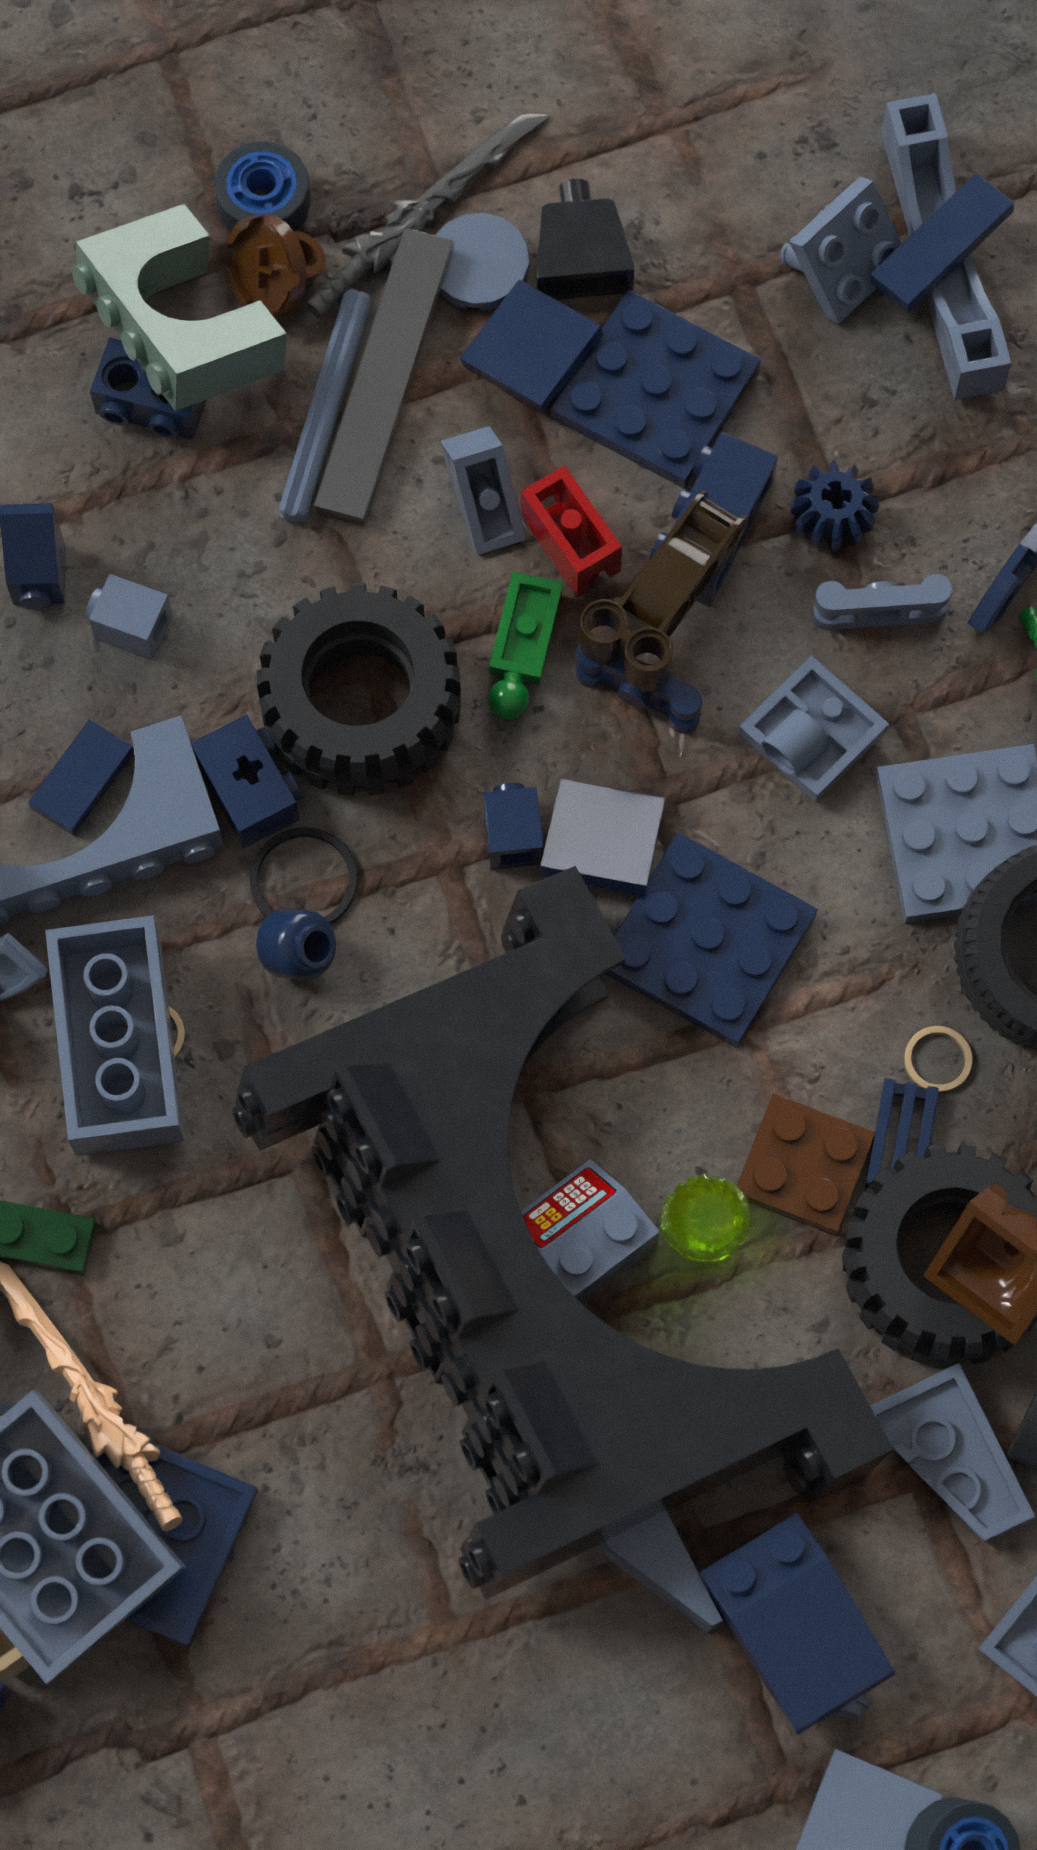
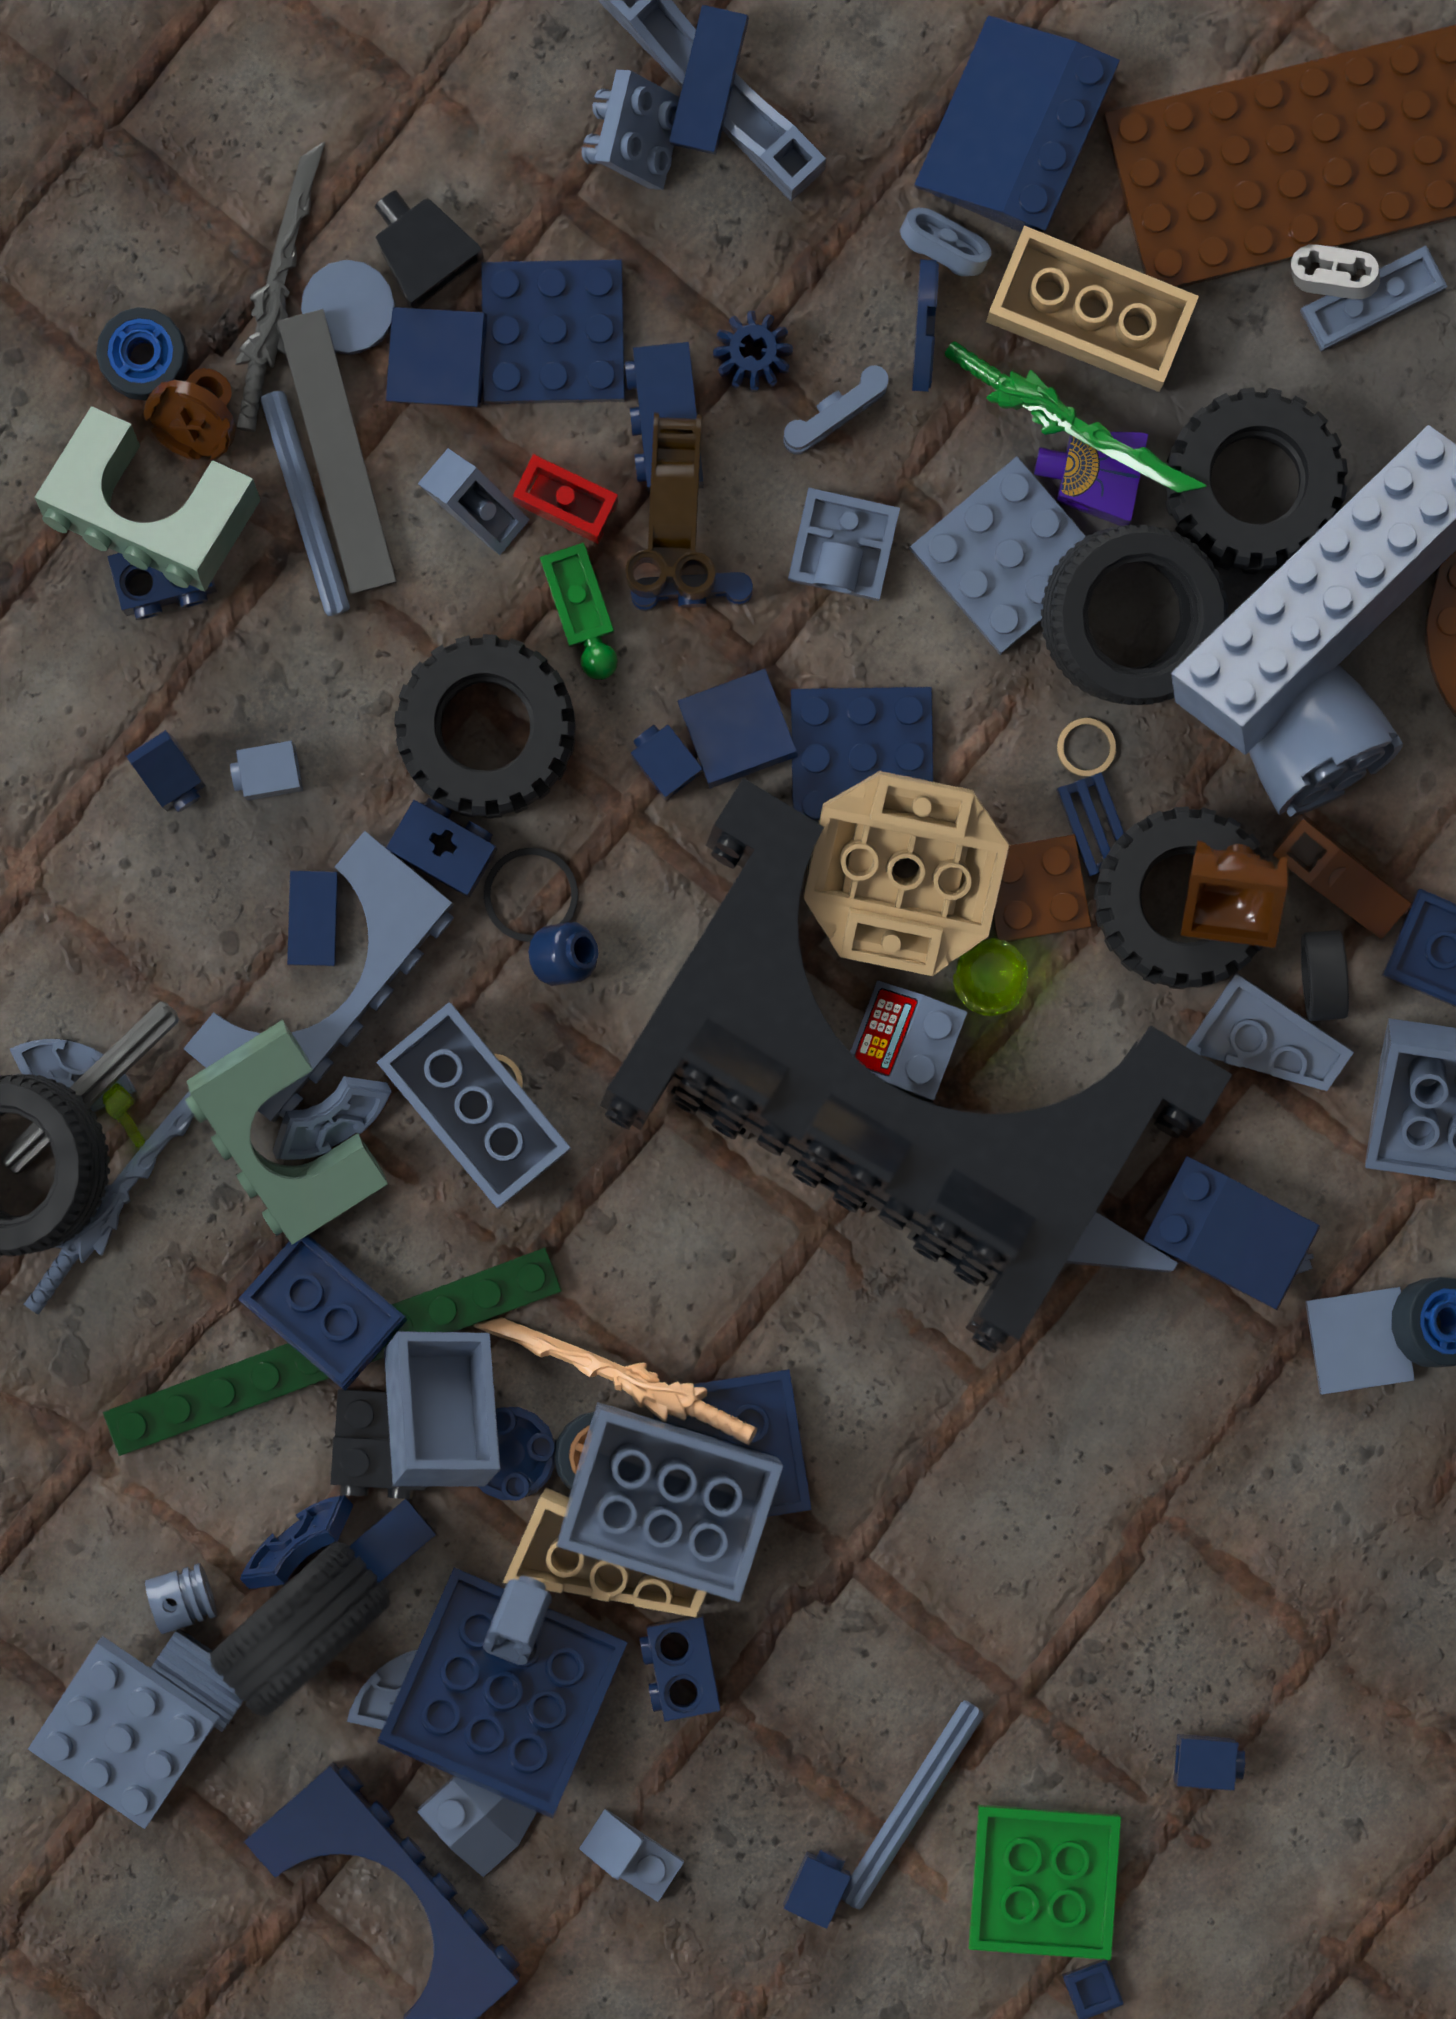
camera: 35 degrees left, 15 degrees up
none -> tan piece [803,771,1009,976]

